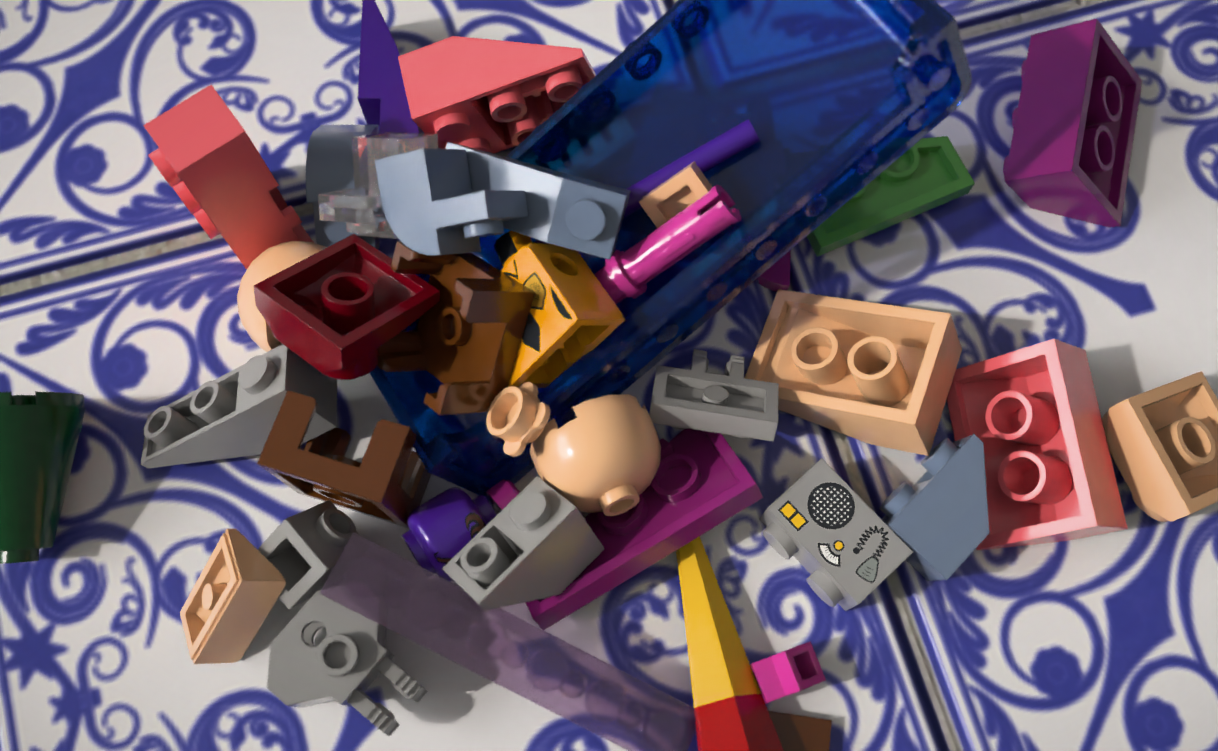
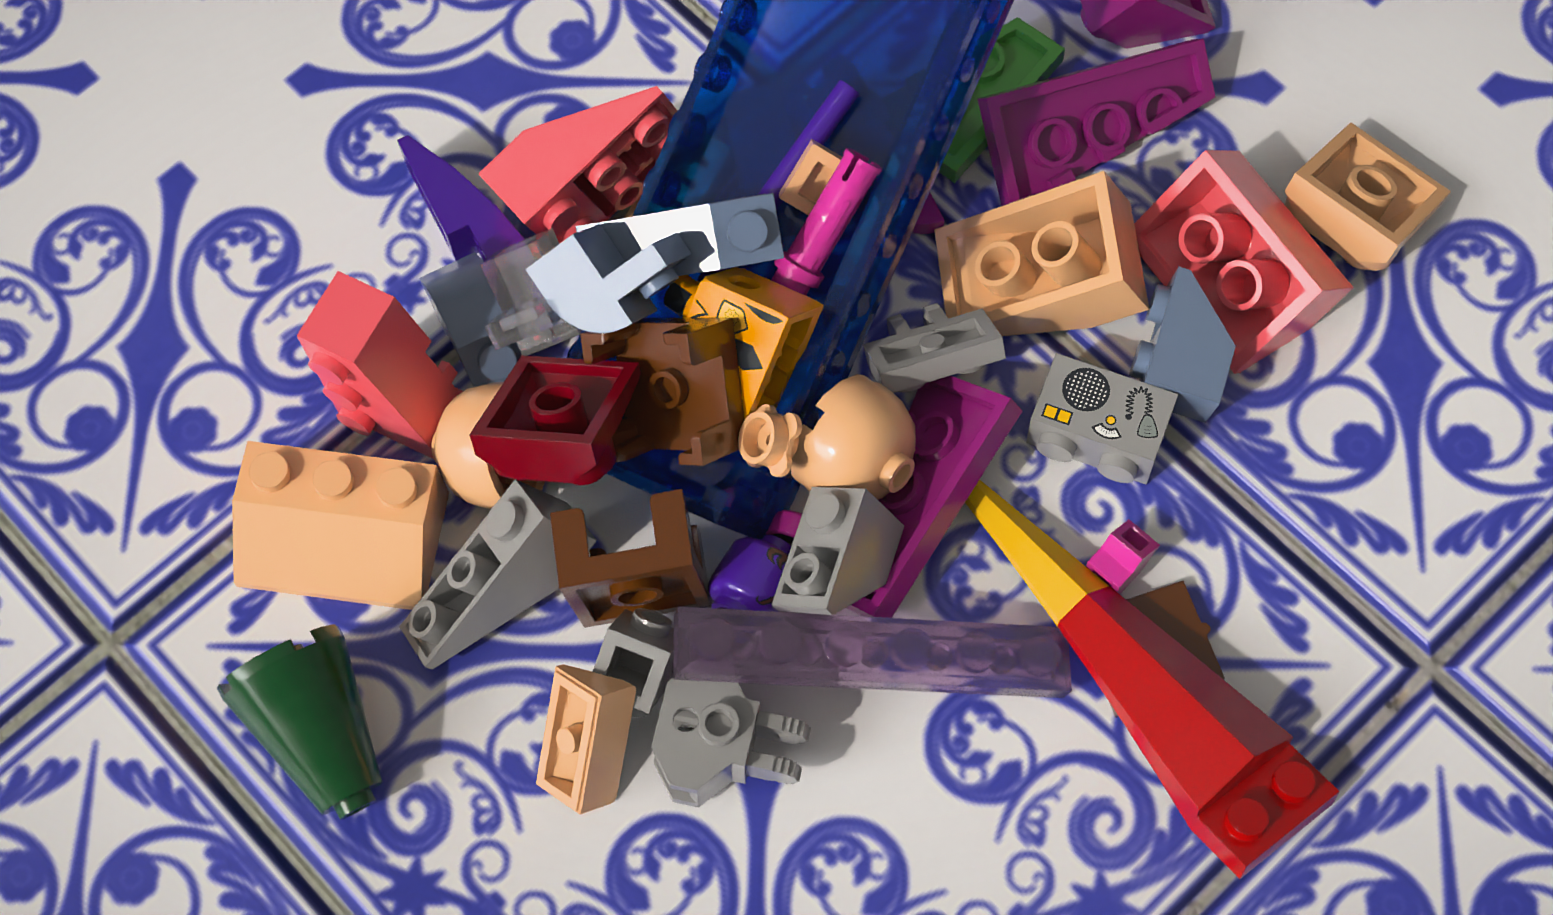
camera: 20 degrees left, 5 degrees down
none -> light nougat slope [232,441,449,610]
none -> magenta wing [977,38,1215,206]

